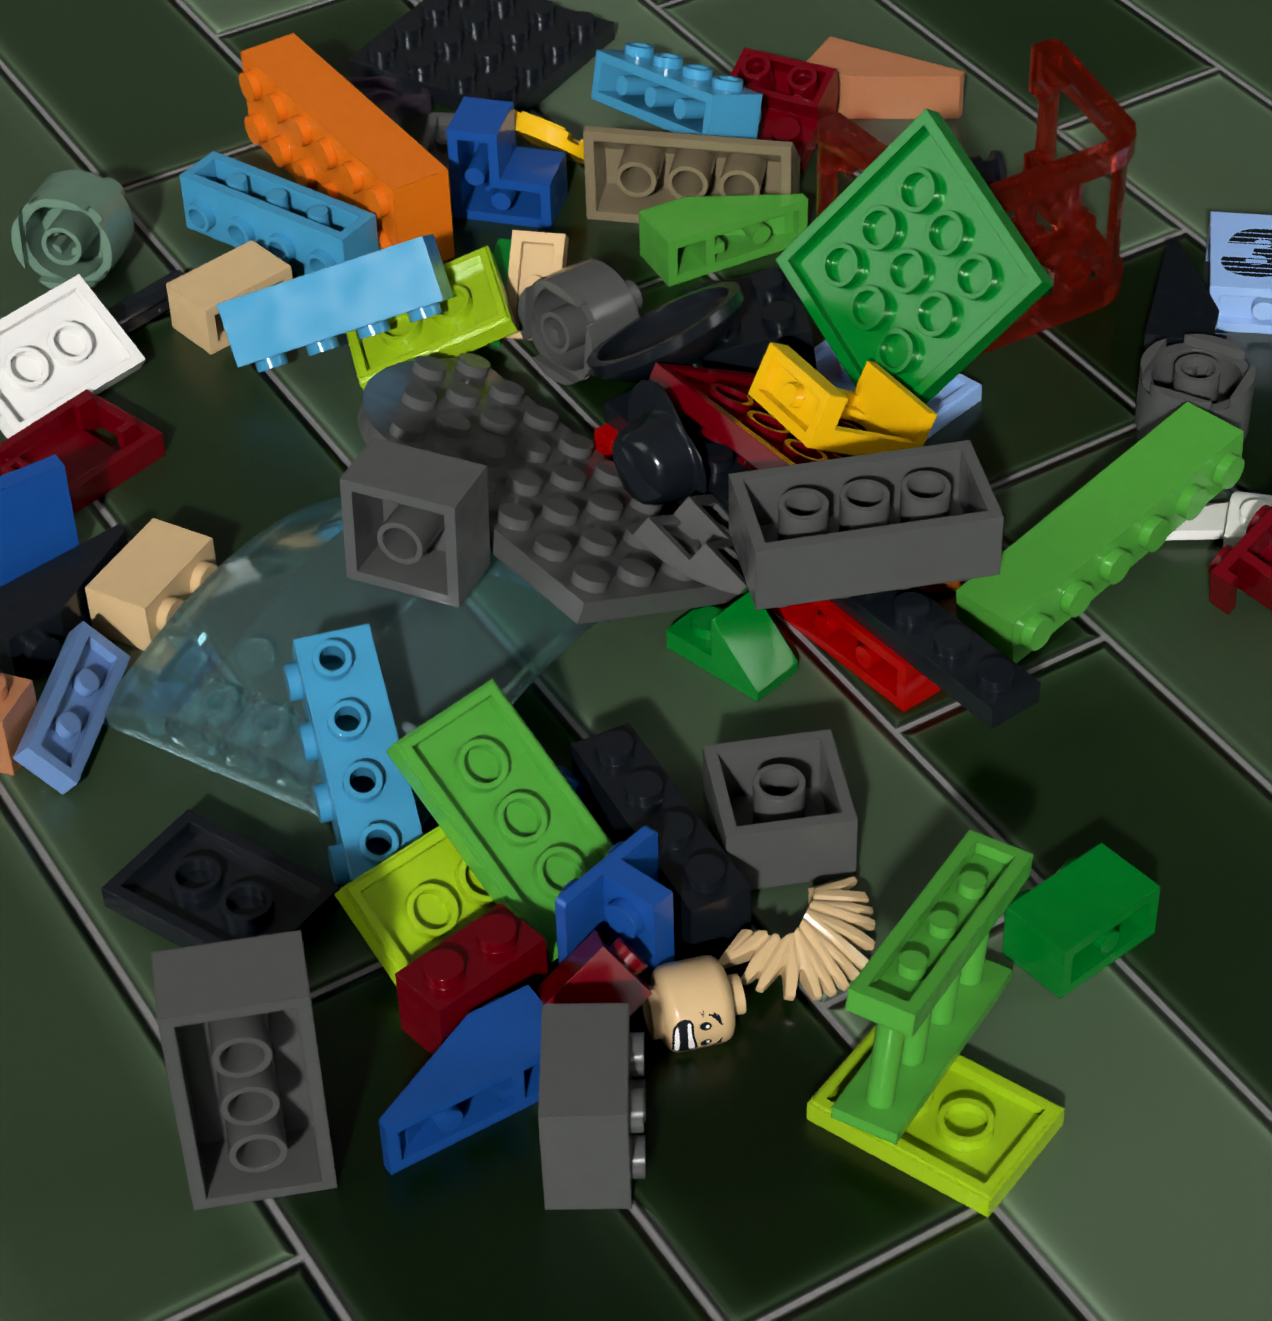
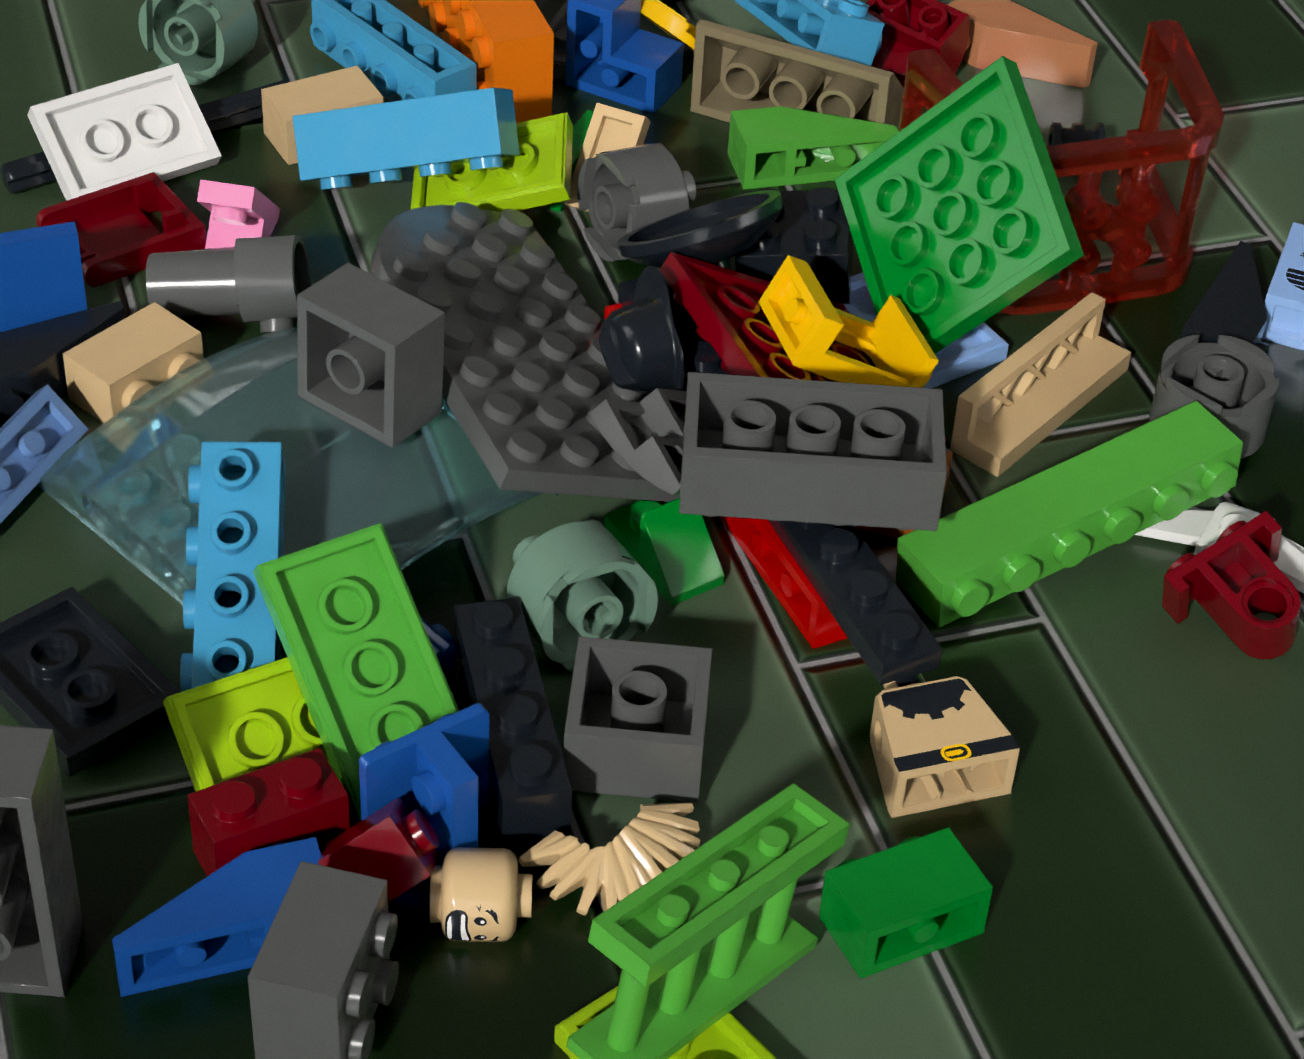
camera: 10 degrees right, 0 degrees up
none -> dark grey piece [146,235,311,333]
none -> bright pink slope [197,180,280,249]
none -> sand green brick [506,520,658,672]
none -> tan torso [870,674,1020,818]
none -> tan fence [950,292,1132,477]

